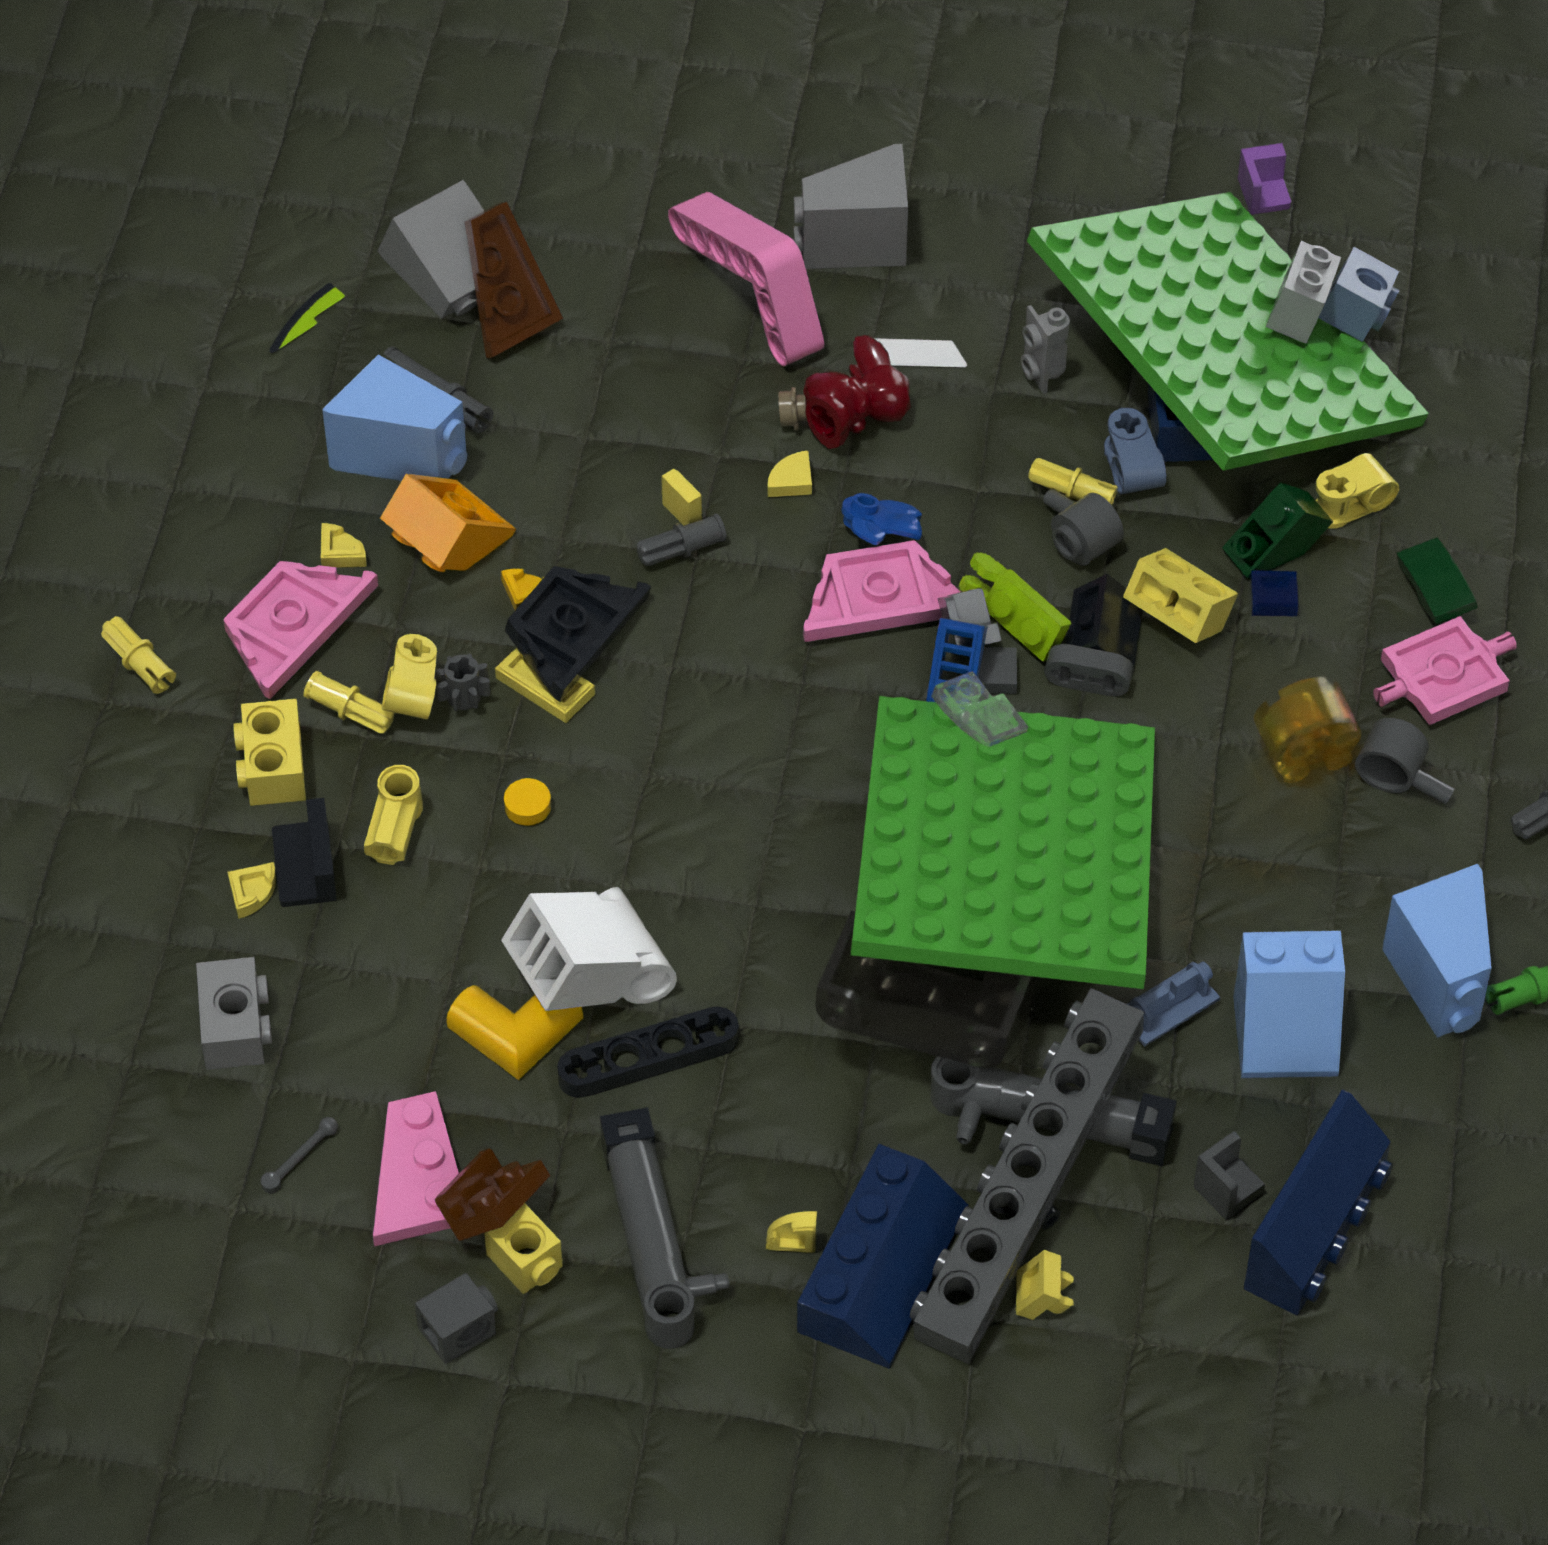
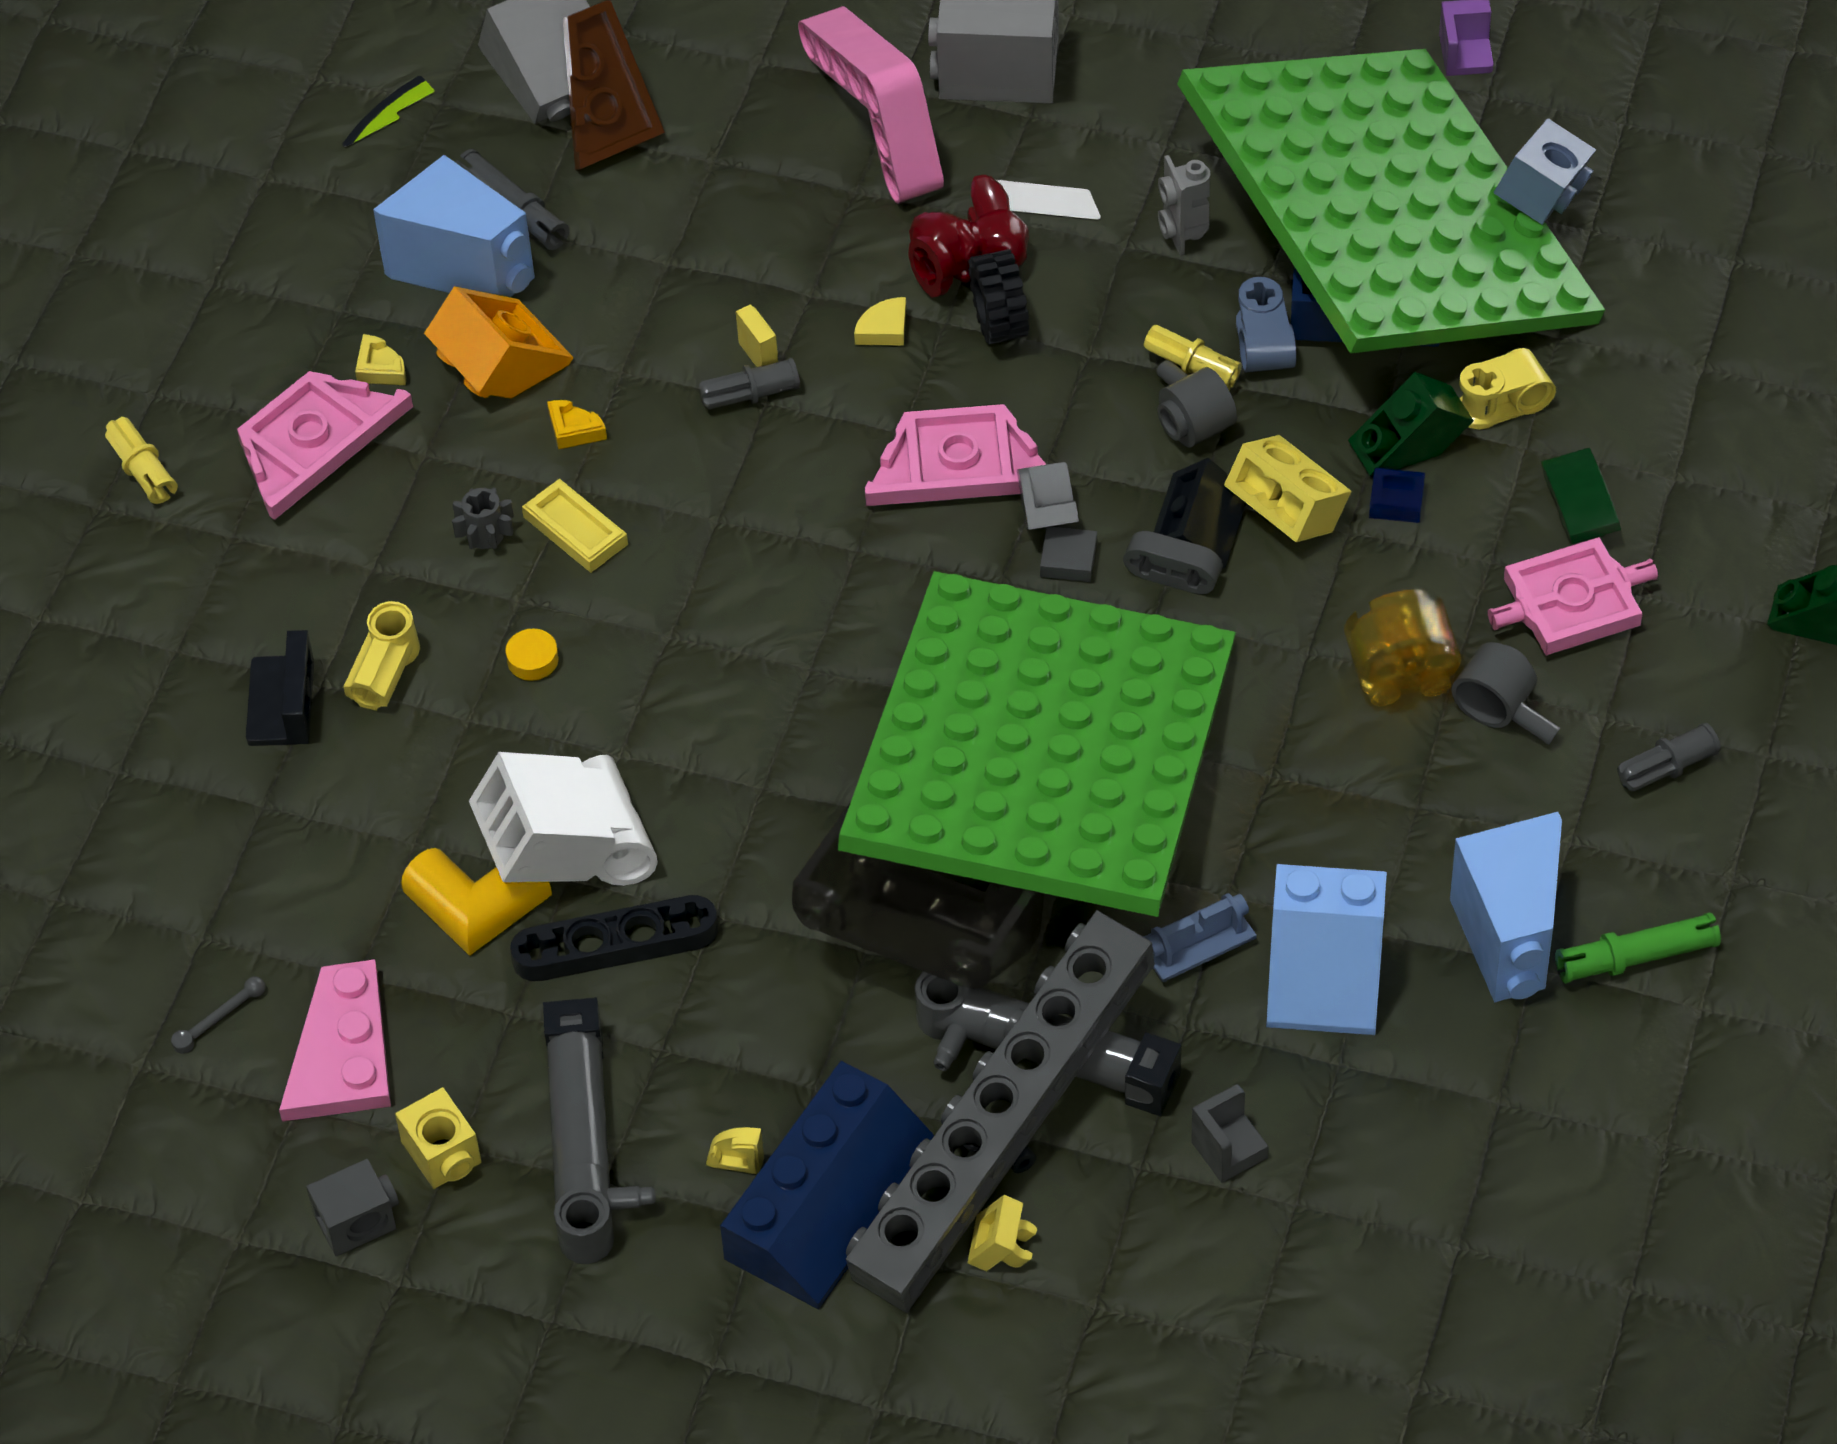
camera: 10 degrees right, 0 degrees up
light grey brick [196,957,272,1070] -> none
light yellow tile [228,862,276,919] -> none
light yellow brick [233,699,306,806] -> none
light yellow axle [303,671,395,734] -> none
light yellow piece [382,634,437,719] -> none
reddish brown bracket [435,1148,551,1241] -> none
black wing [505,566,651,702] -> none
dark tan plate [778,387,807,430] -> none
blue plate [841,493,922,545] -> none
blue slope [926,618,988,707] -> none
clear slope [931,671,1028,747] -> none
lime hinge [958,552,1071,662] -> none
dark blue slope [1244,1089,1393,1316] -> none
light grey brick [1266,241,1341,344] -> none
none -> black tyre [969,249,1029,344]

